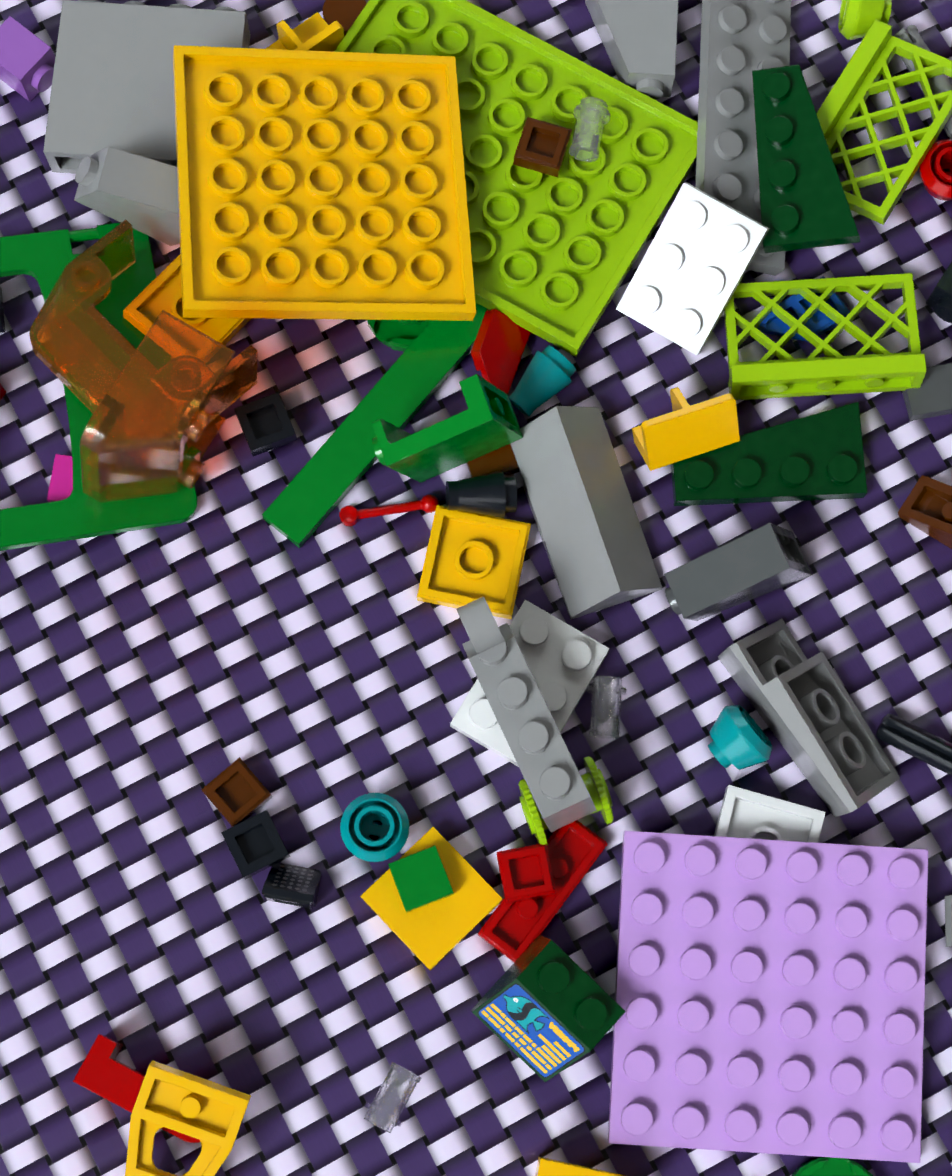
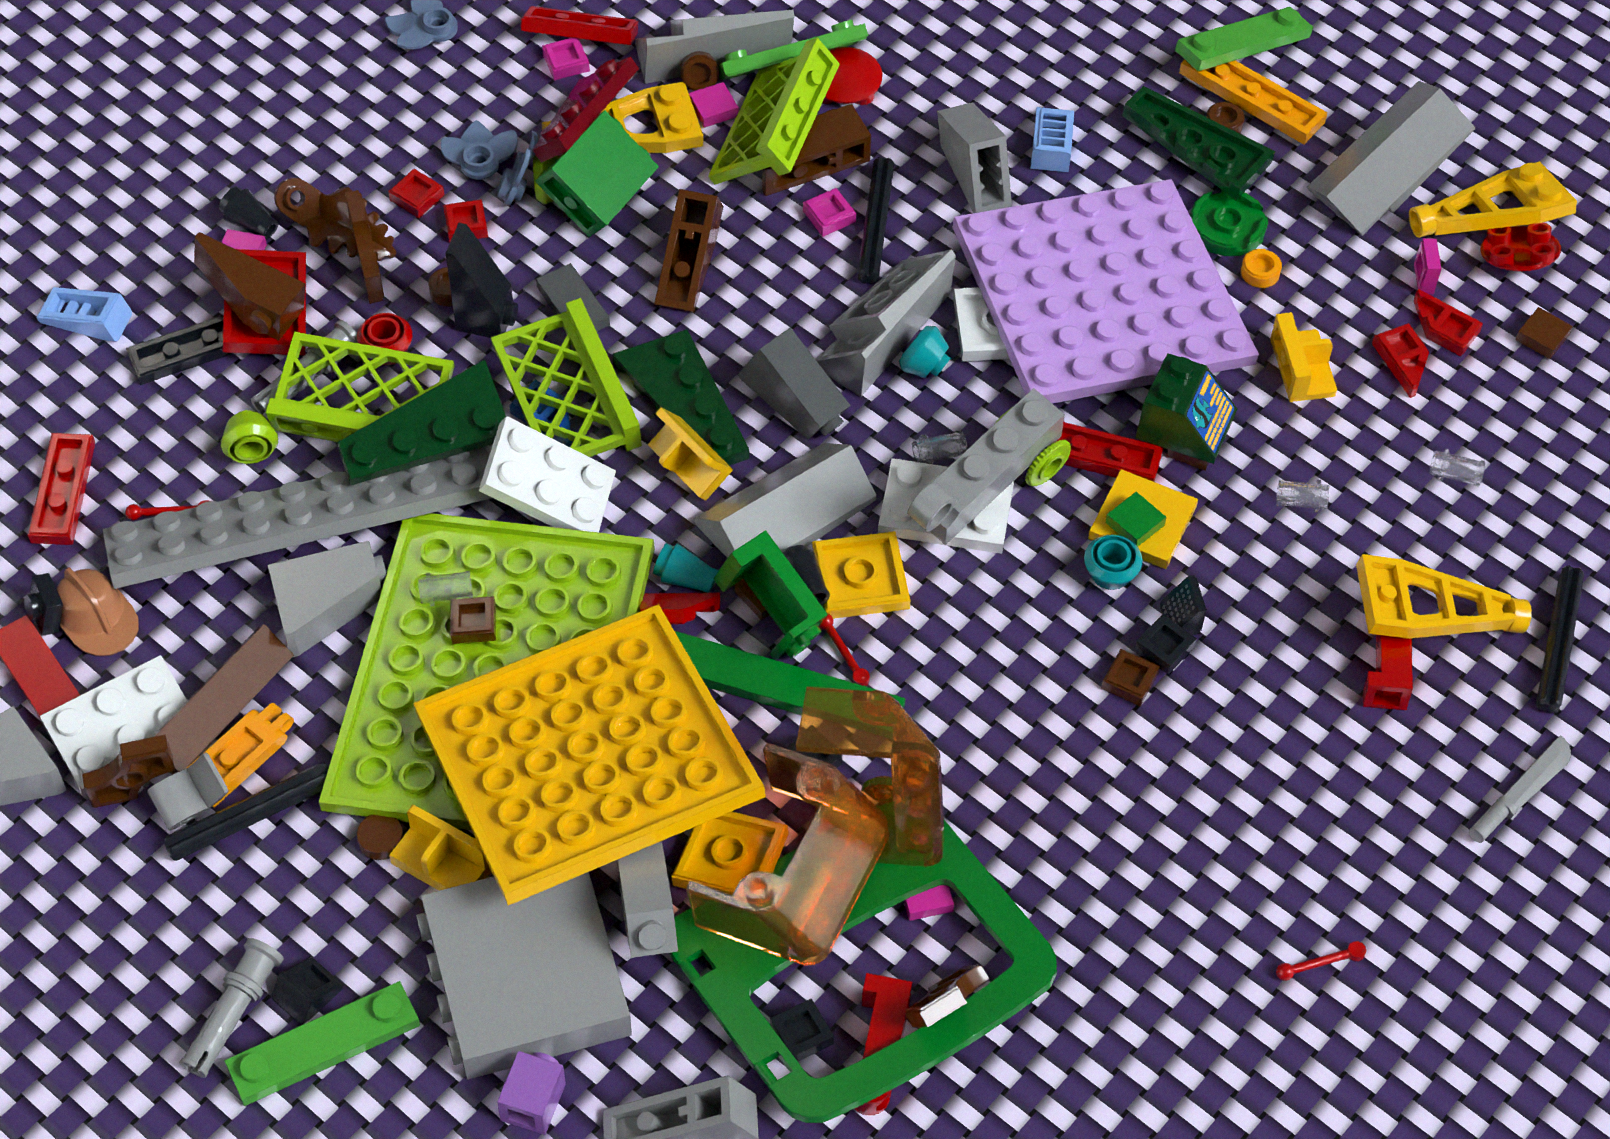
camera: 110 degrees left, 20 degrees down
red tile [496,844,556,904] -> none

